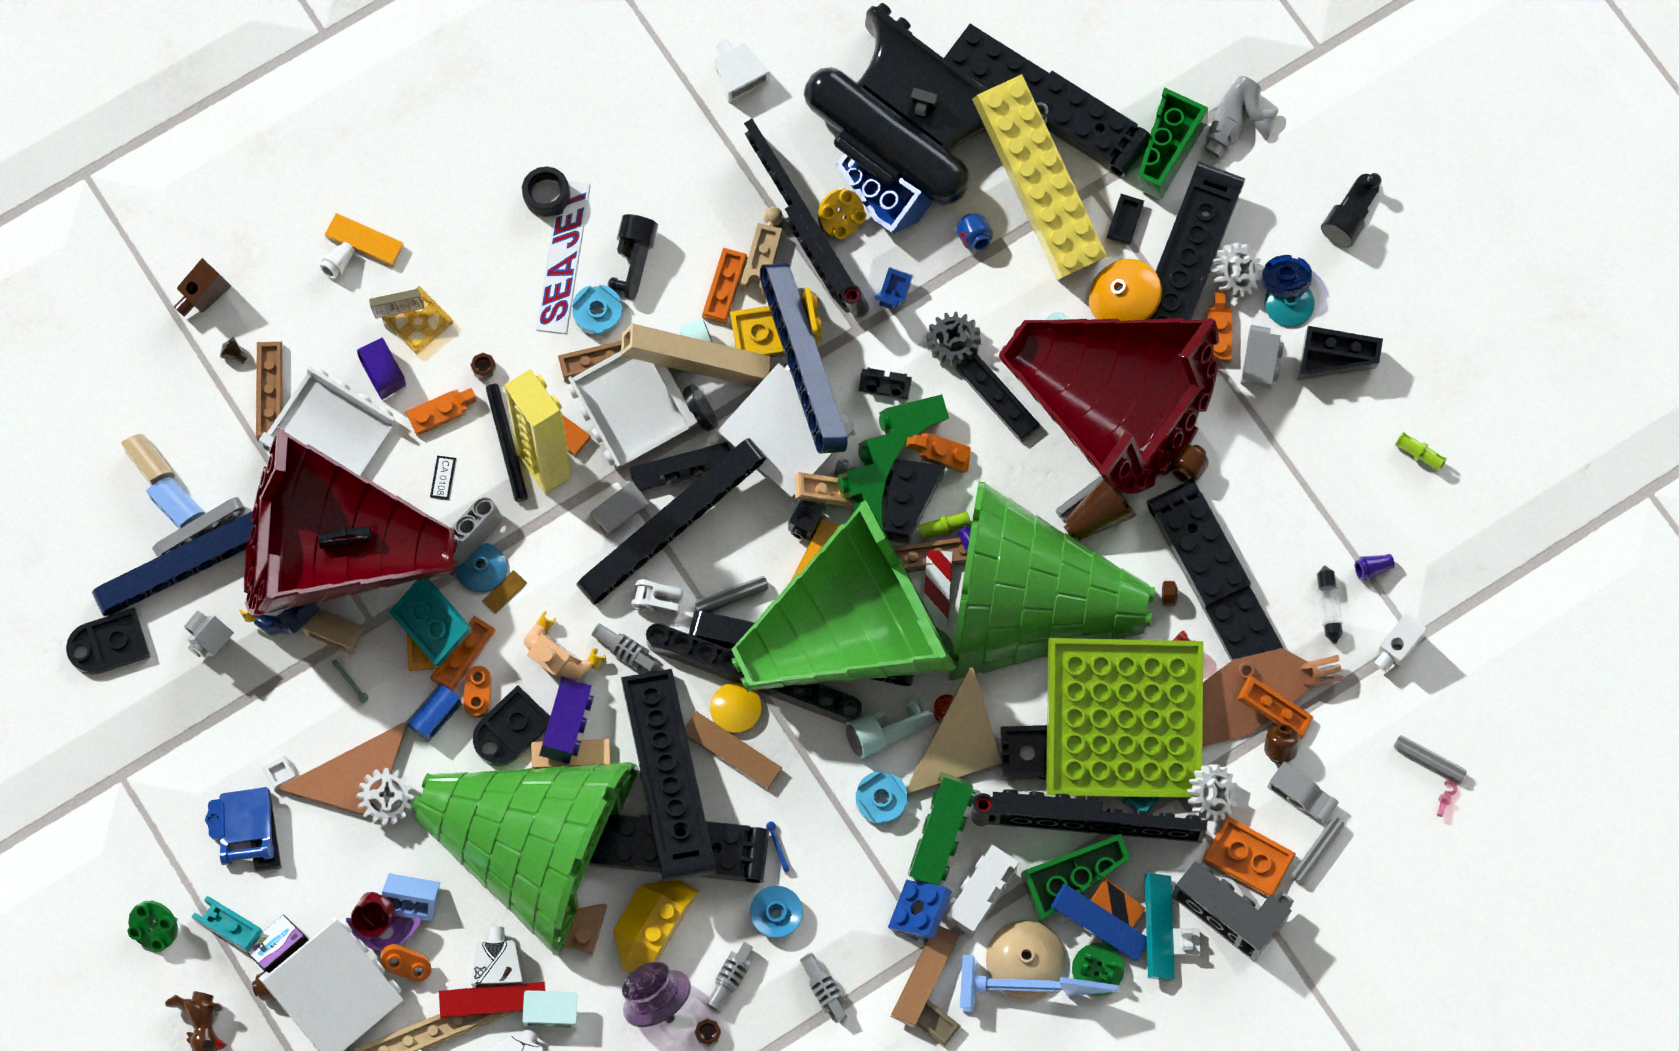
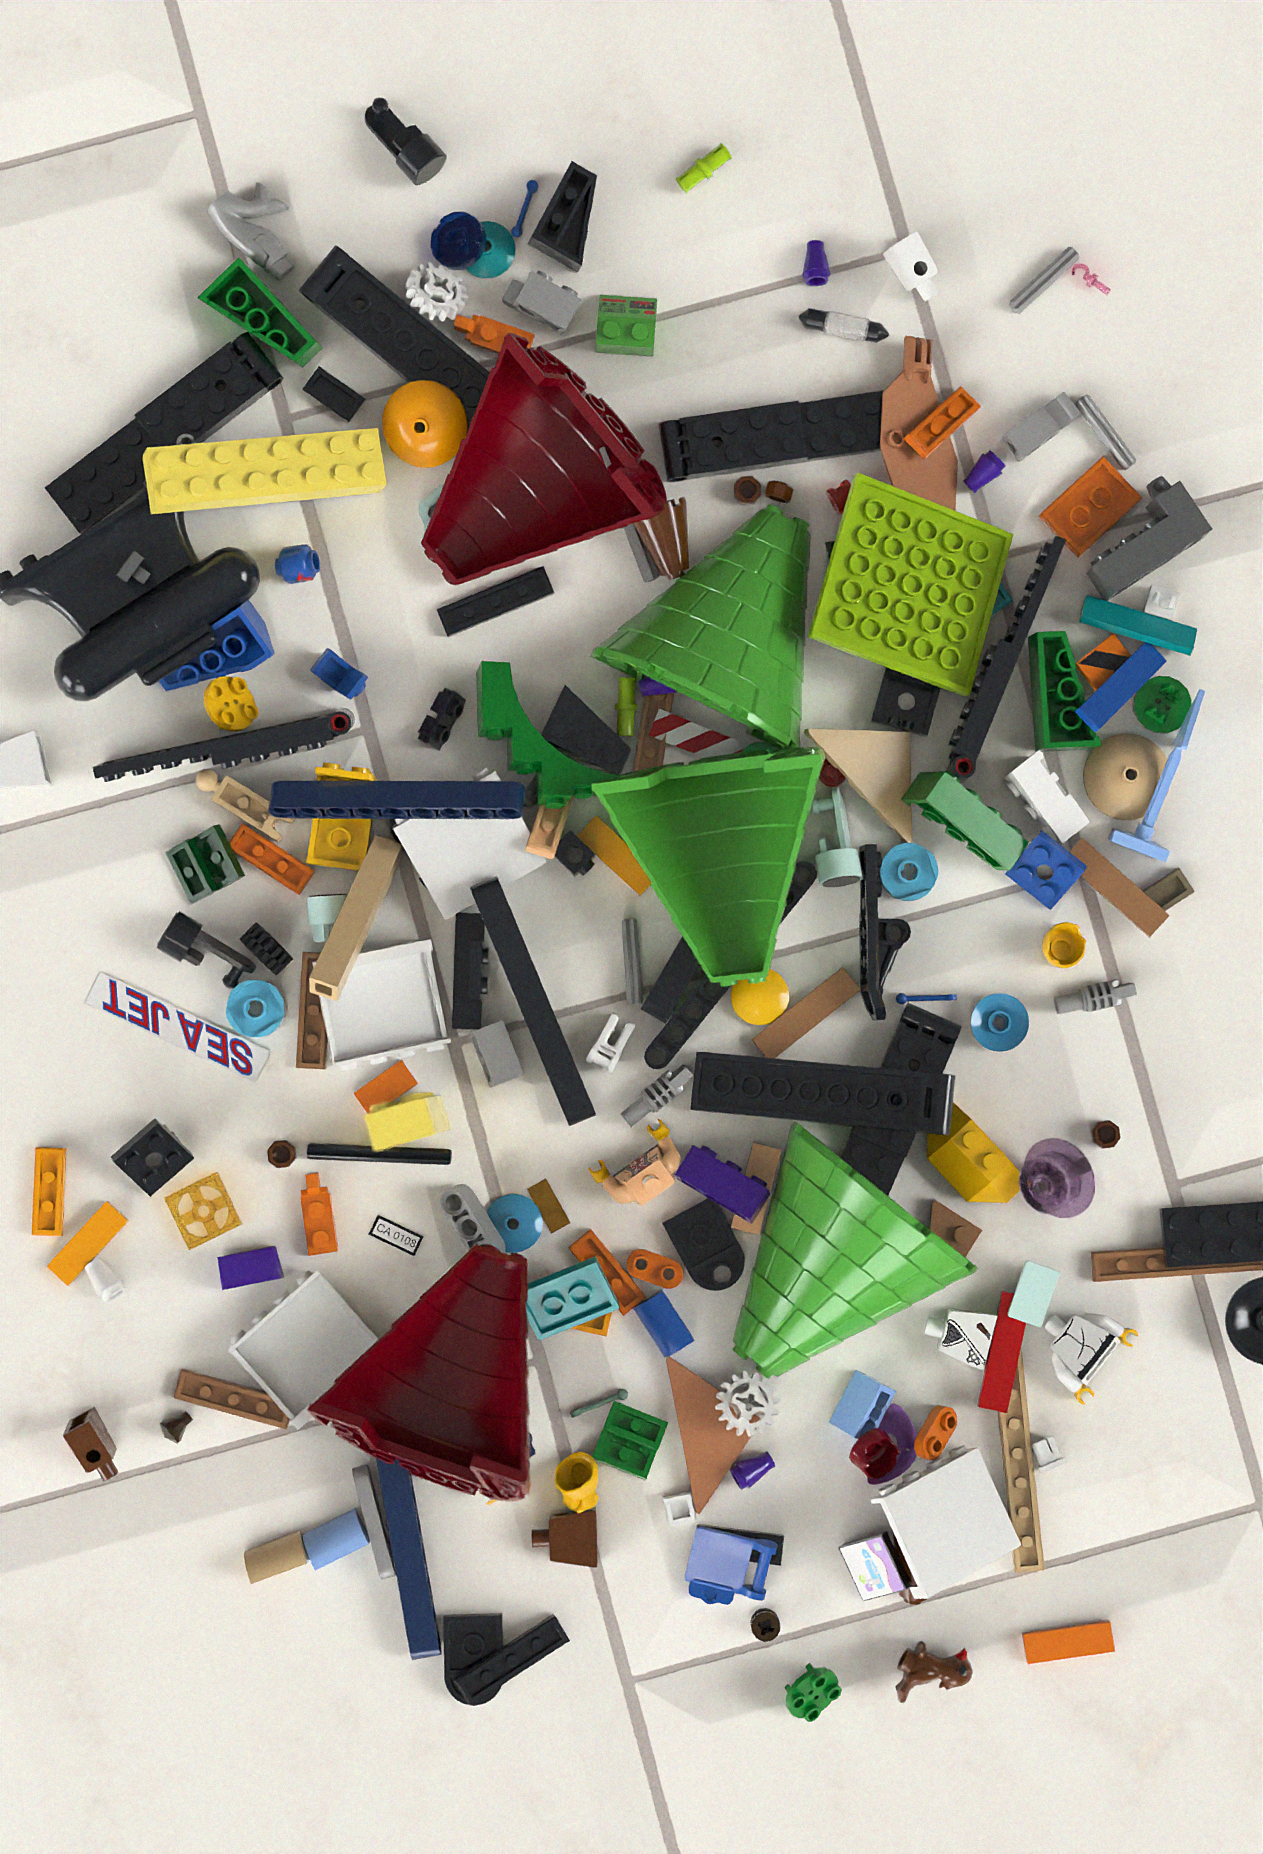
camera: 70 degrees left, 15 degrees up
light grey hinge [184,610,234,658] -> none
teal hinge [191,896,263,953] -> none
tan brick [303,609,365,654] -> none
black pin [318,525,372,549] -> none
tile [369,289,424,319] -> none
black tyre [522,166,570,217] -> none
black tile [683,384,718,432] -> none
light grey hinge [706,942,753,1012] -> none
orange hinge [906,433,971,473] -> none
dark grey gear [926,312,981,366] -> none
reddish brown head [1171,445,1209,483] -> none
white gear [1187,764,1239,821] -> none
reddish brown head [1264,724,1300,764] -> none
none -> light orange tile [32,1147,67,1236]
none -> black piece [111,1118,194,1197]
none -> dark green slope [165,824,245,904]
none -> black tyre [239,922,293,976]
none -> black tile [454,1614,570,1706]
none -> blue hinge [511,180,538,237]
none -> reddish brown torso [532,1506,598,1568]
none -> yellow hair [555,1452,599,1513]
none -> green slope [592,1401,668,1480]
none -> bright green slope [596,295,657,356]
none -> dark purple cone [730,1451,775,1490]
none -> reddish brown tile [733,476,761,505]
none -> dark brown wheel [750,1608,781,1642]
none -> black piece [859,844,911,1021]
none -> dark purple cone [963,450,1006,493]
none -> yellow hair [1042,922,1086,969]

